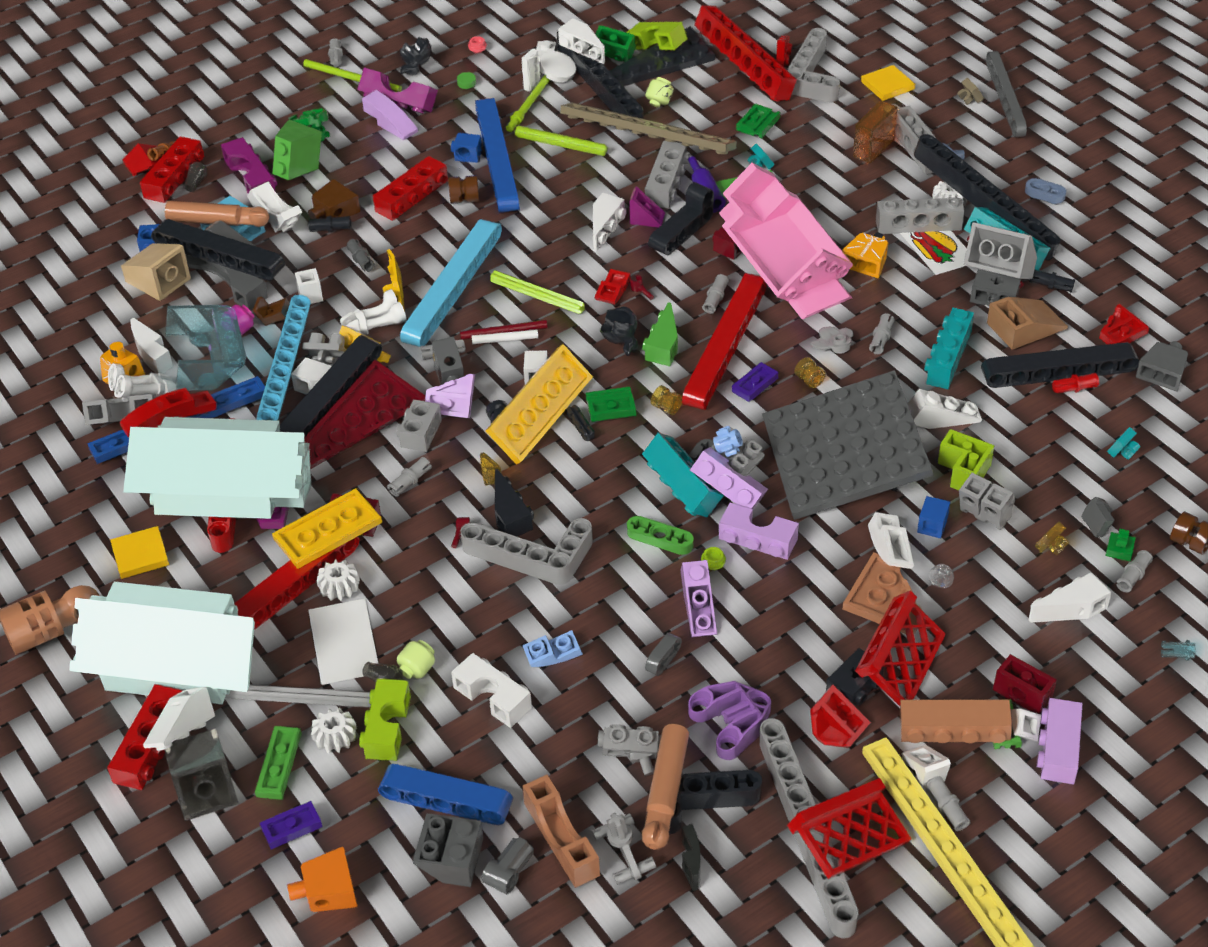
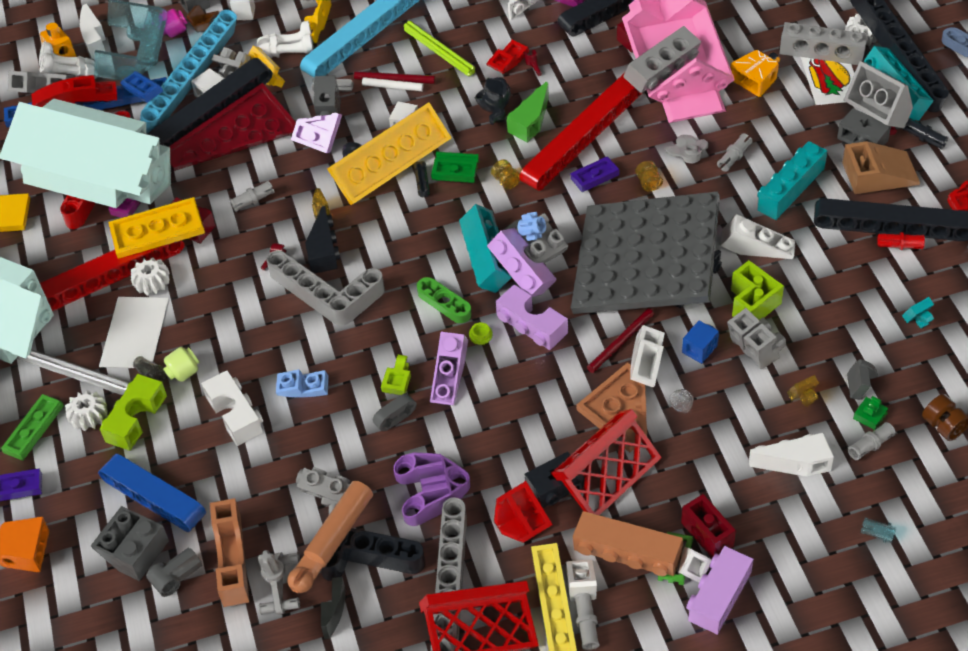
camera: 20 degrees right, 5 degrees up
light grey brick [396,400,442,452] -> none
light grey pin [702,274,729,314] -> none
none -> blue tile [120,71,163,103]
none -> lime plate [381,354,411,395]
none -> dark red bar [587,308,654,373]
none -> light grey brick [623,26,701,93]

